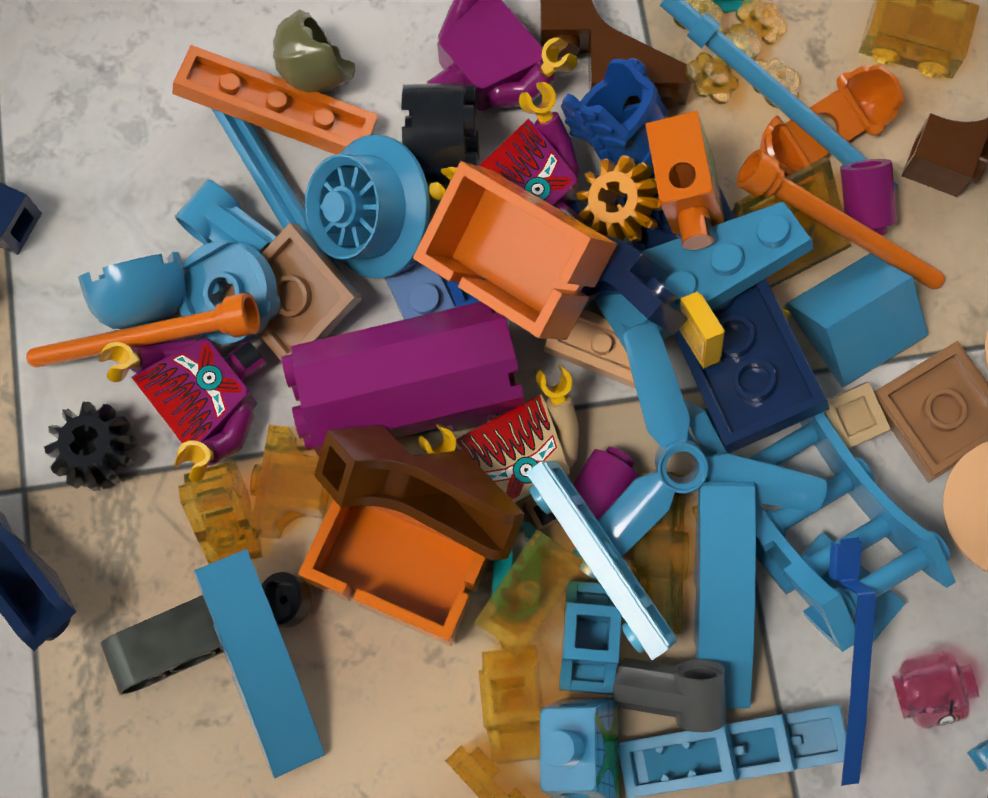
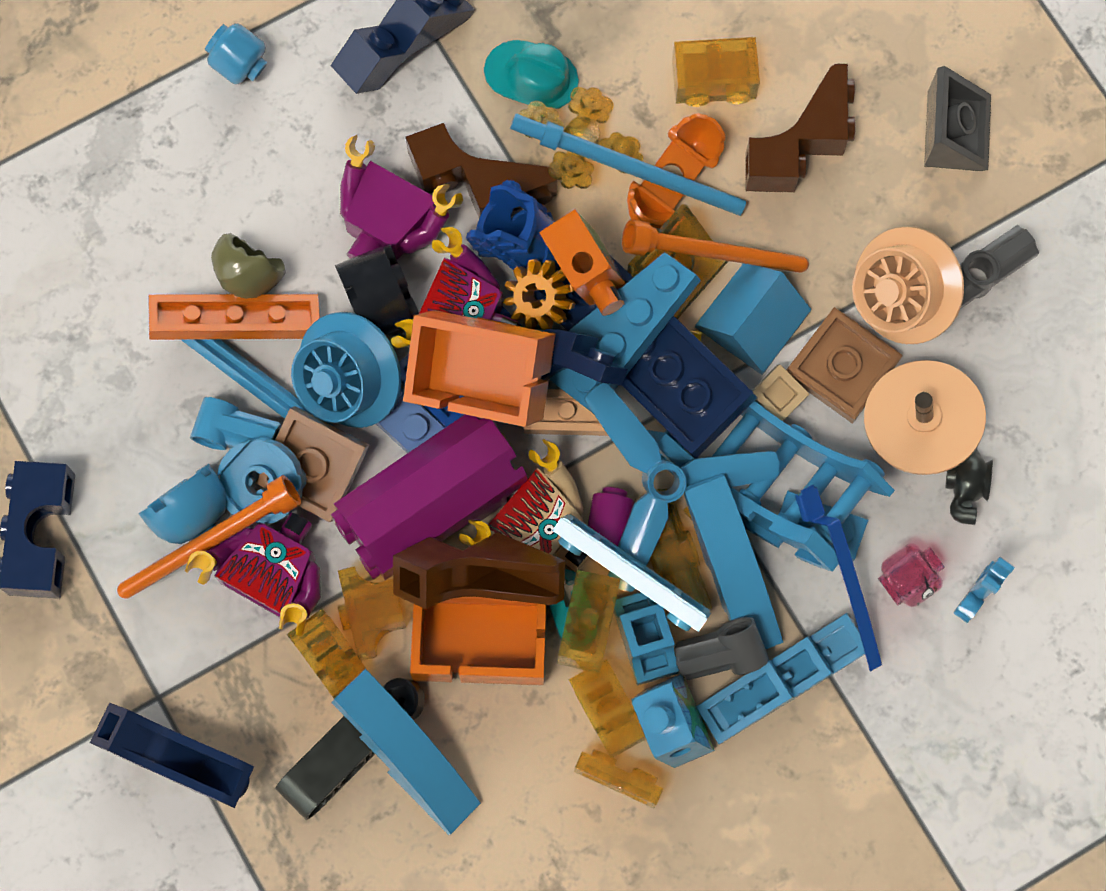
camera: 25 degrees left, 0 degrees up
black gear [44,401,138,491] -> none
yellow tile [679,291,725,369] -> none
magenta brick [840,159,897,235] -> none

